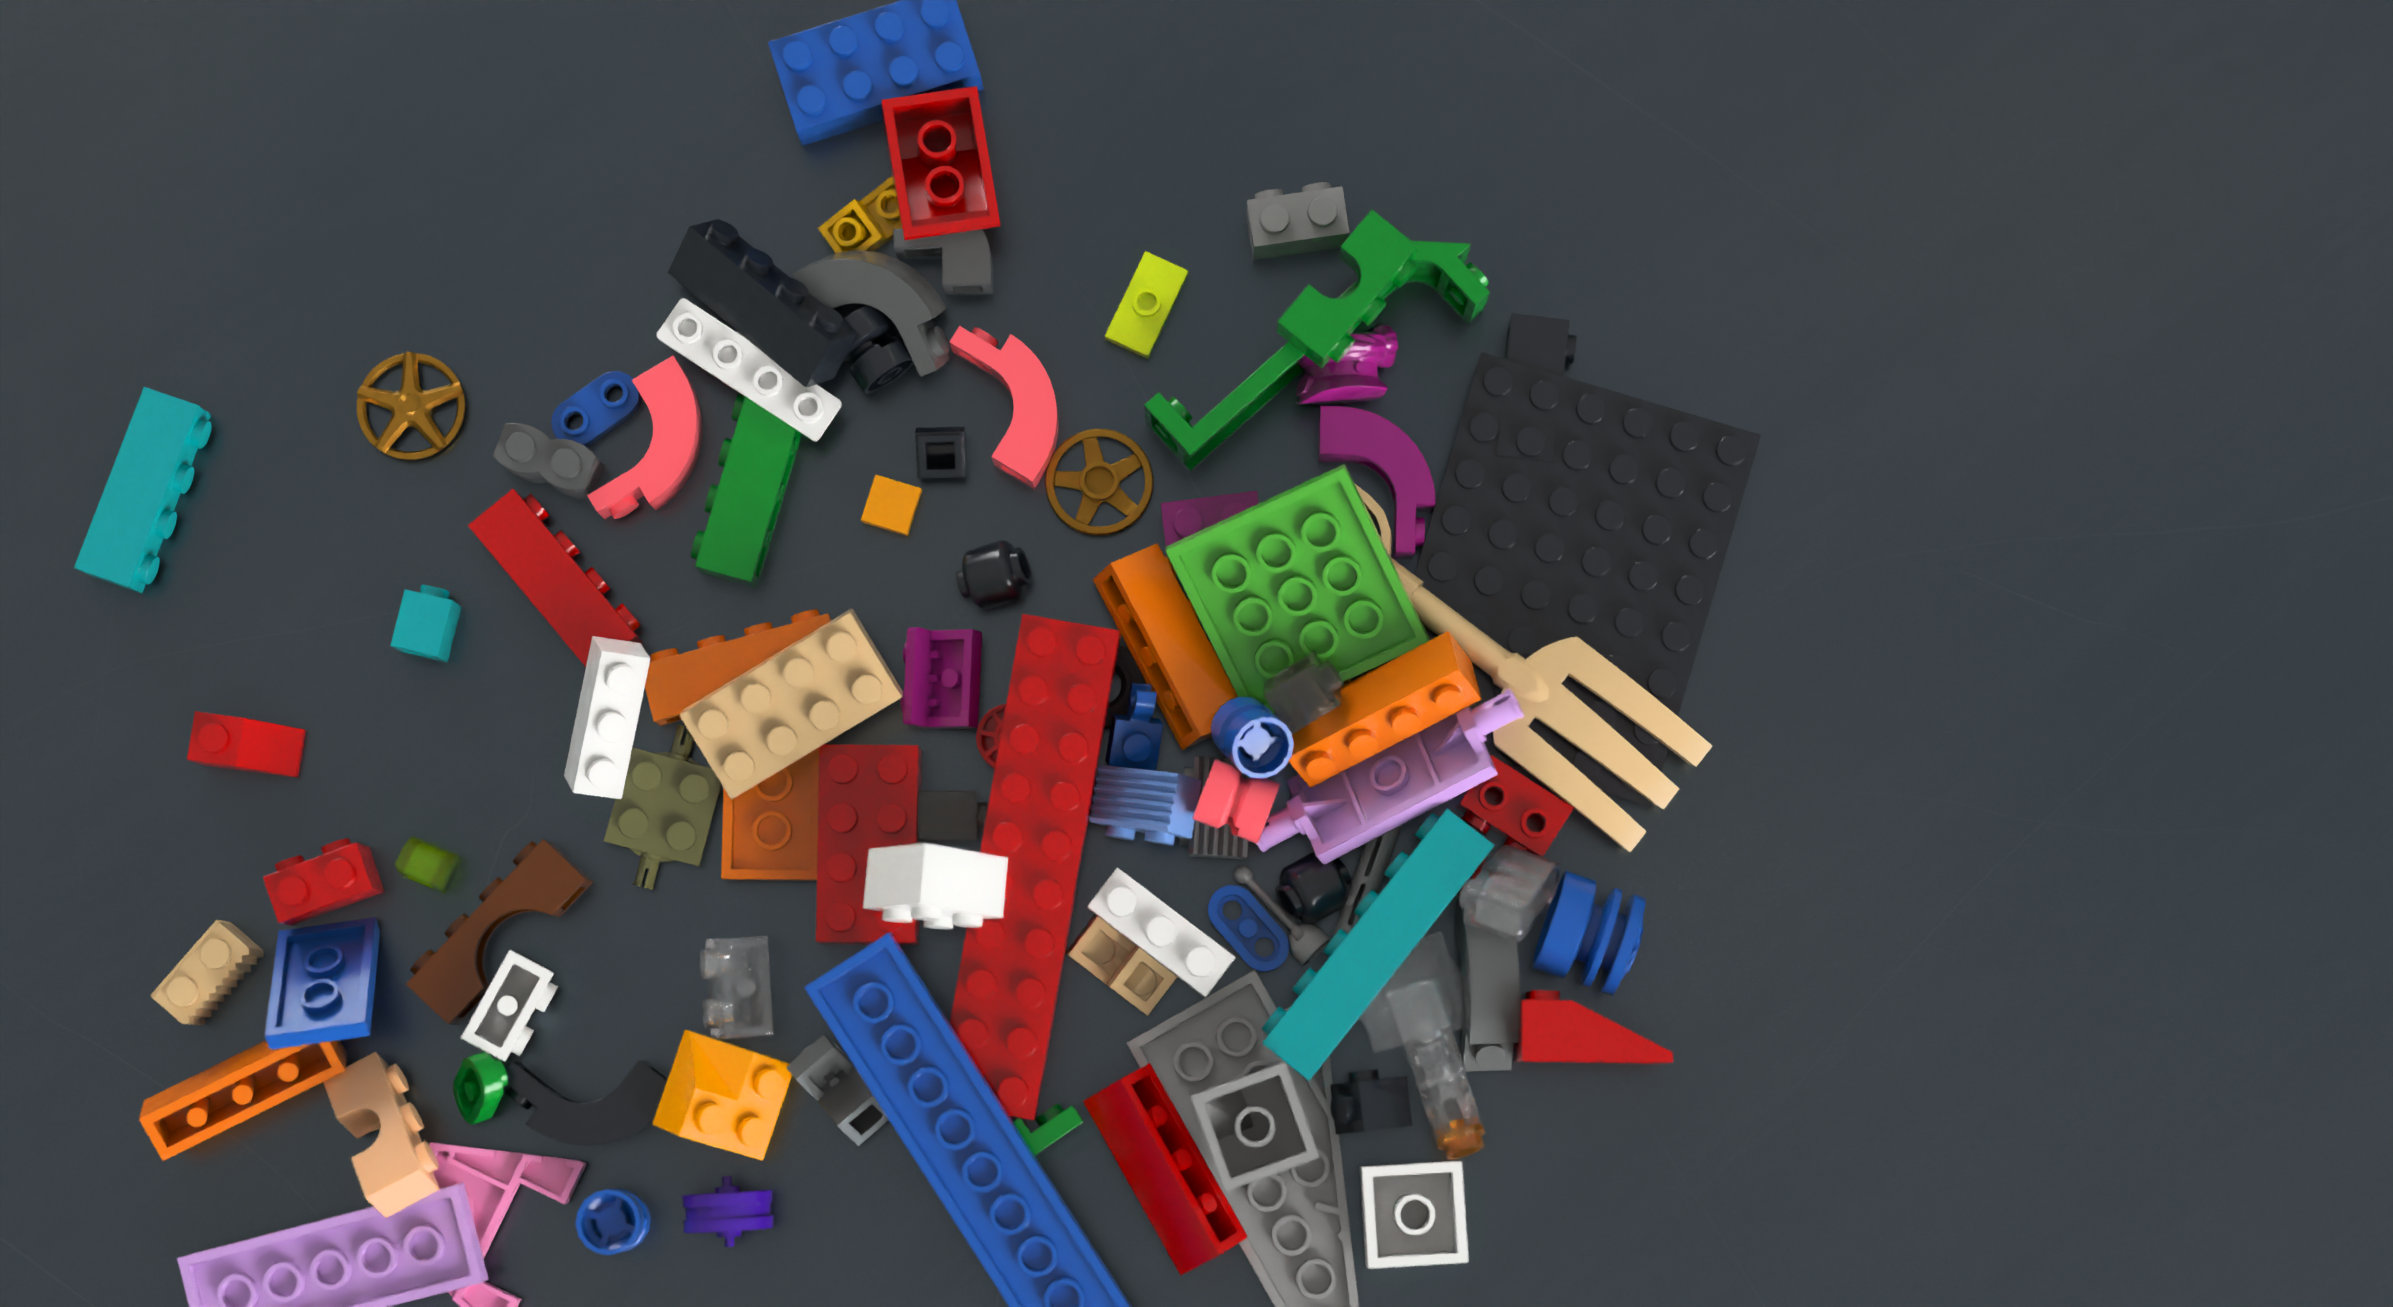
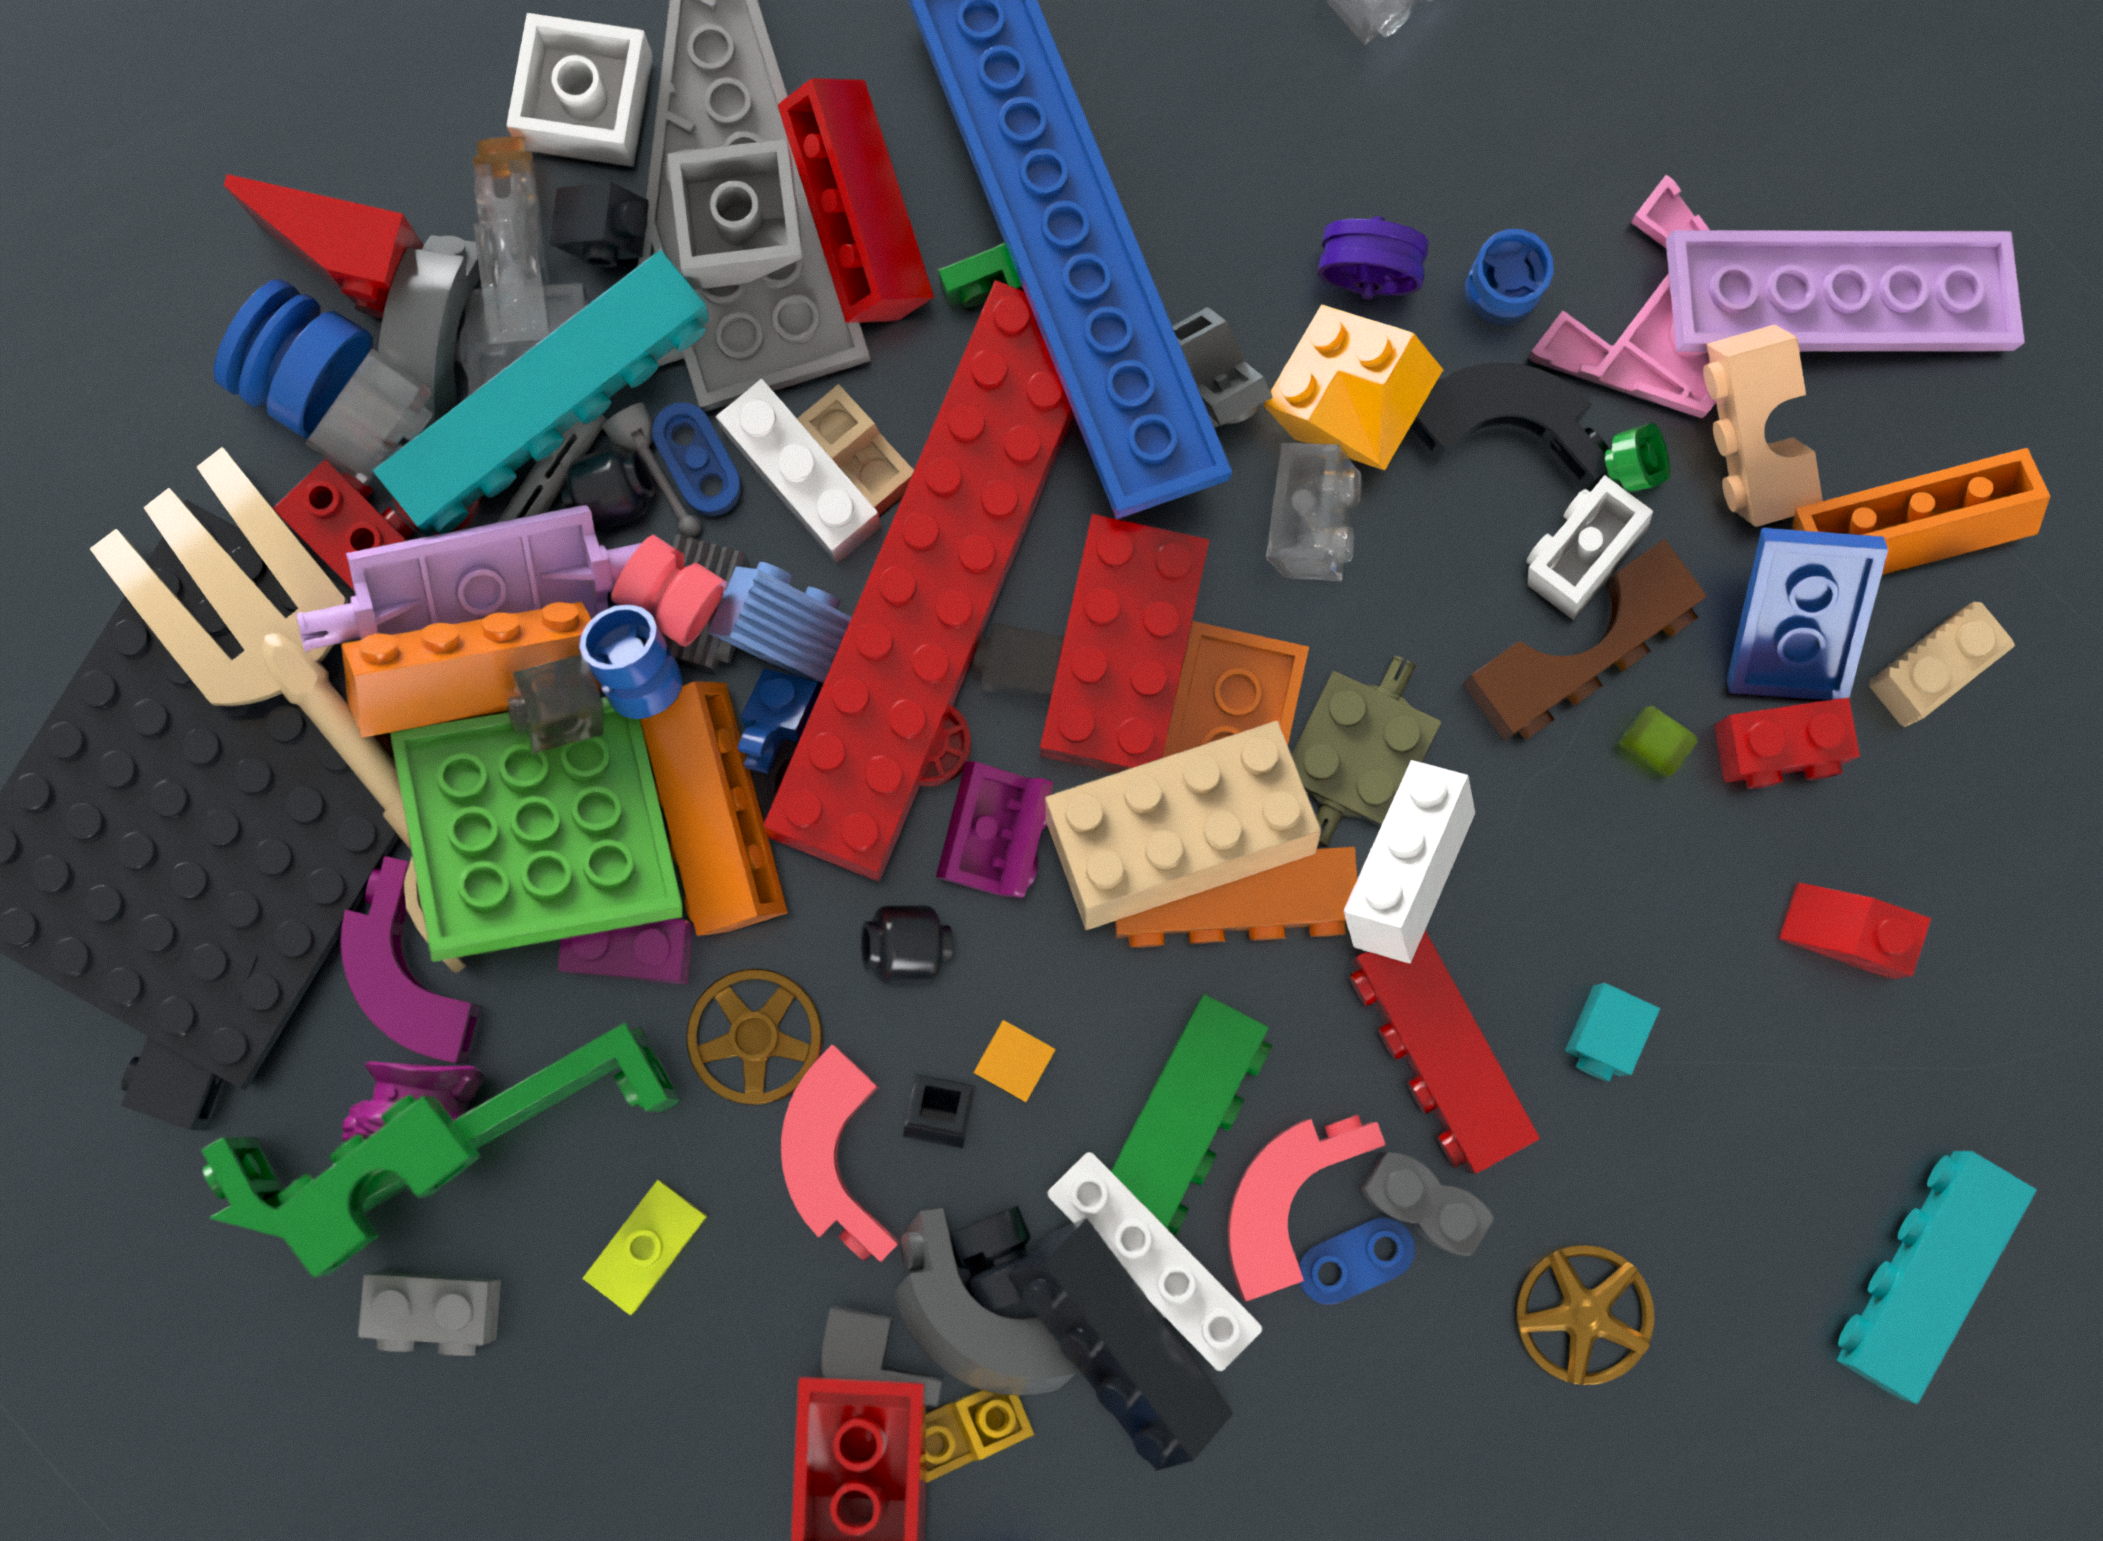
camera: 170 degrees left, 0 degrees up
white brick [863,843,1008,929] -> none

